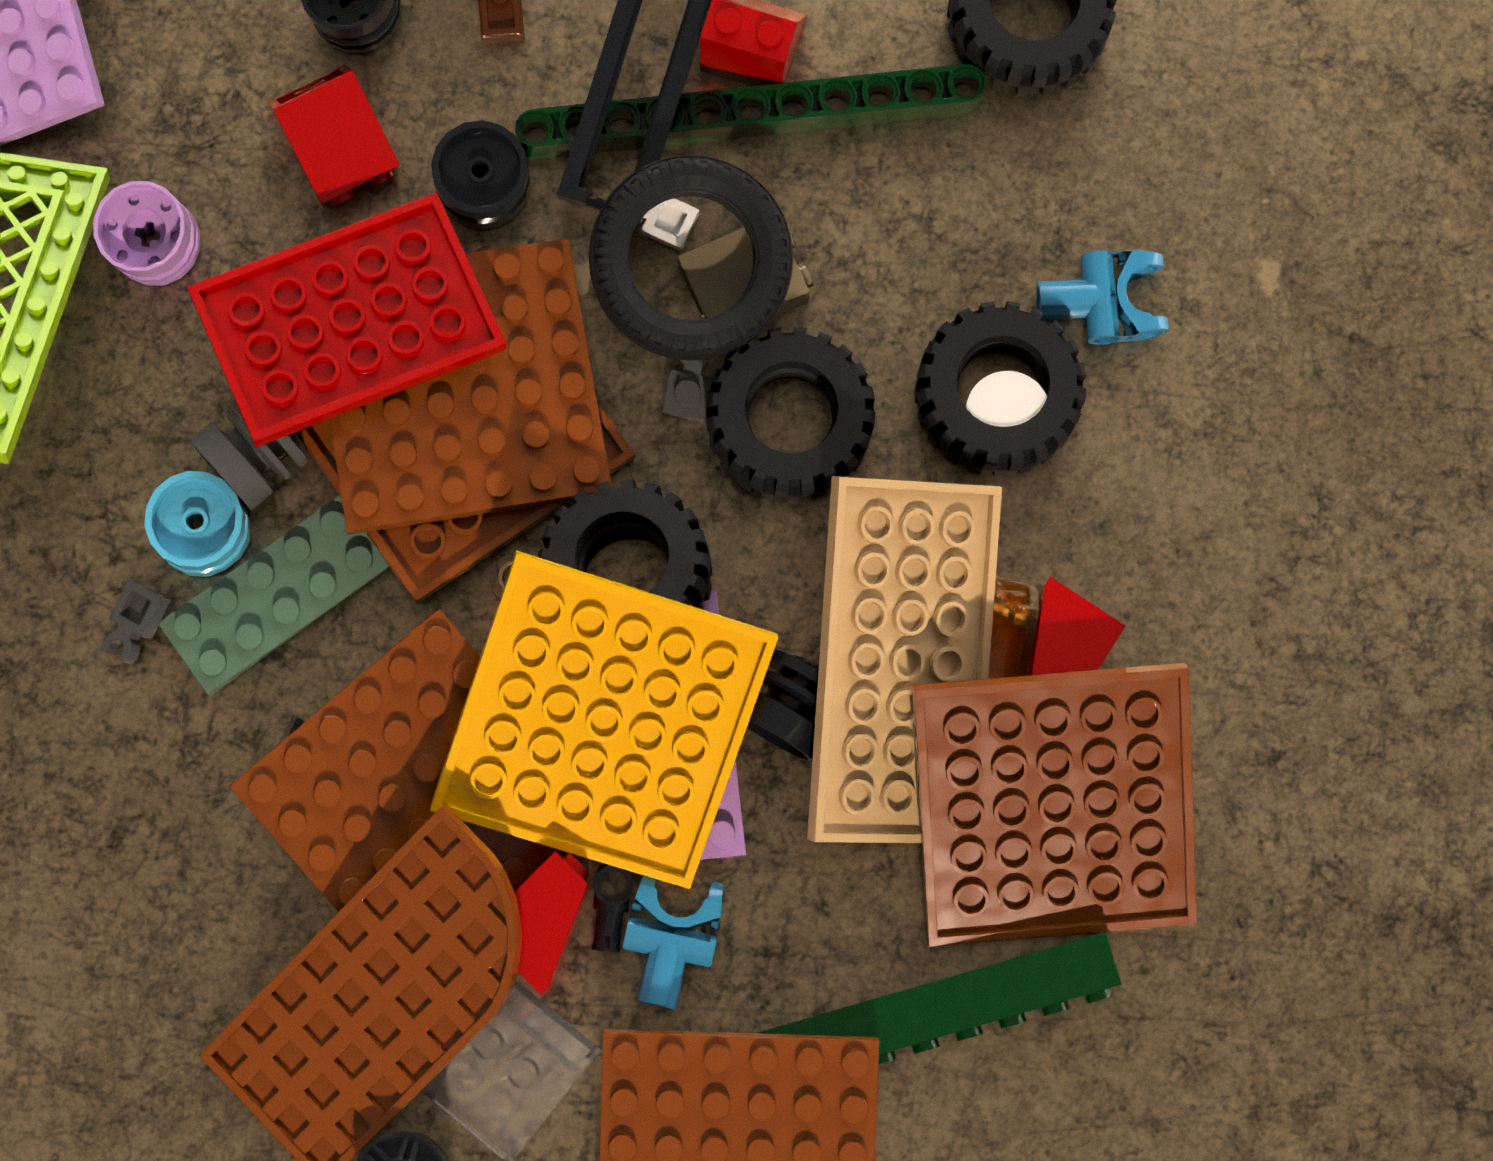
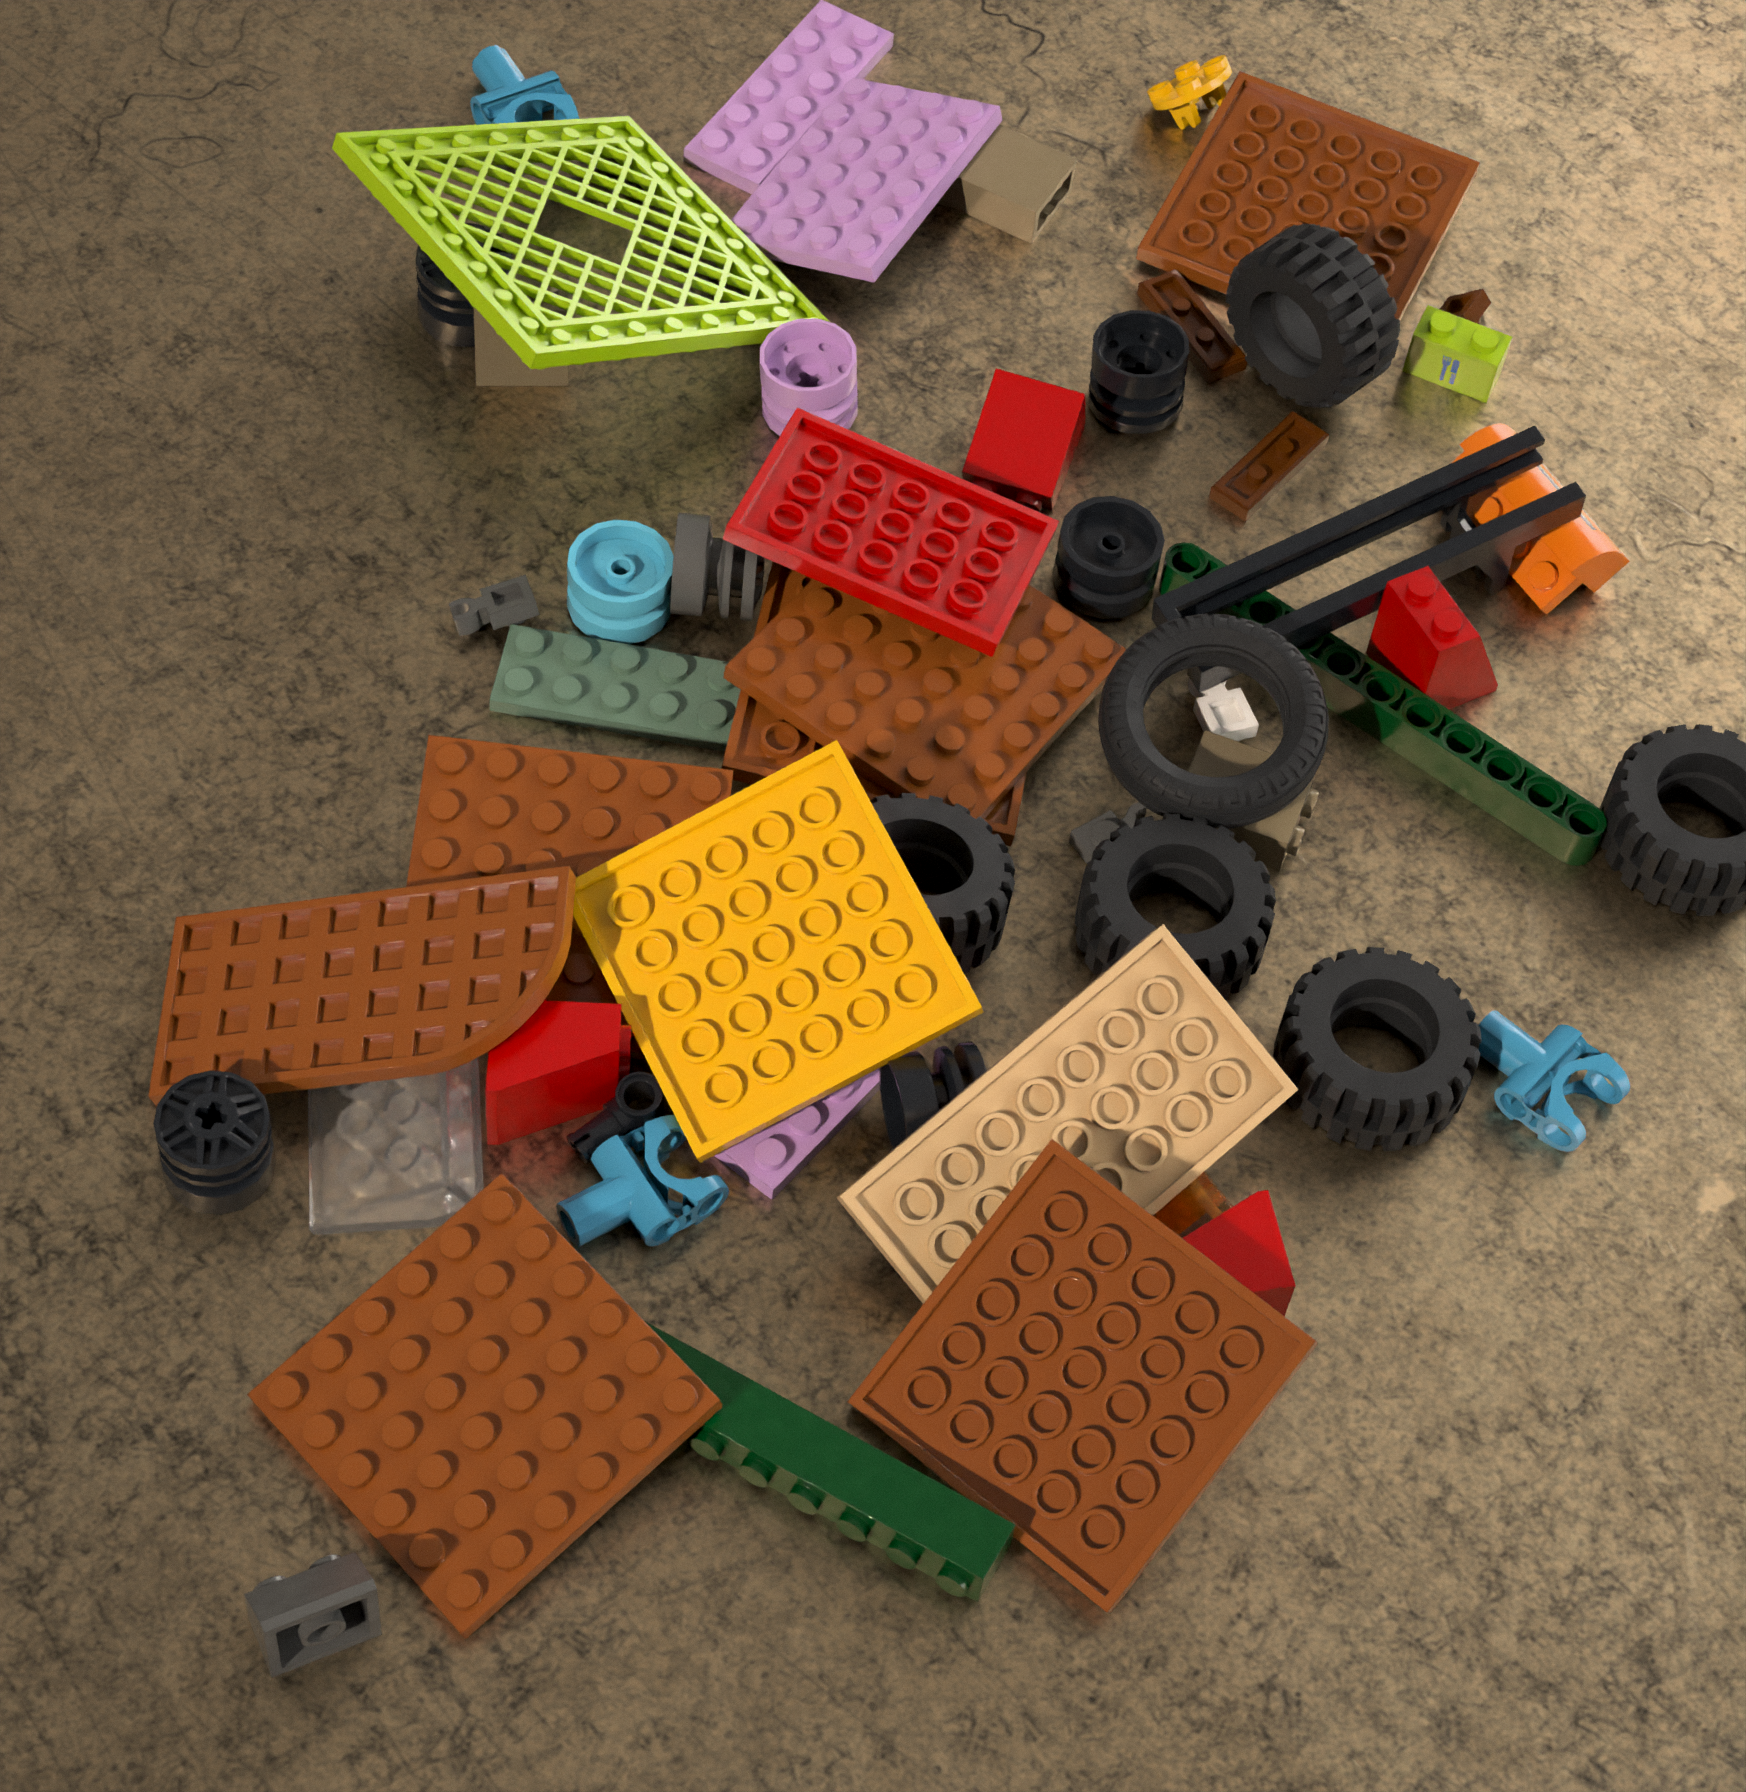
camera: 45 degrees right, 25 degrees down
white sticker [966,371,1047,427] -> none

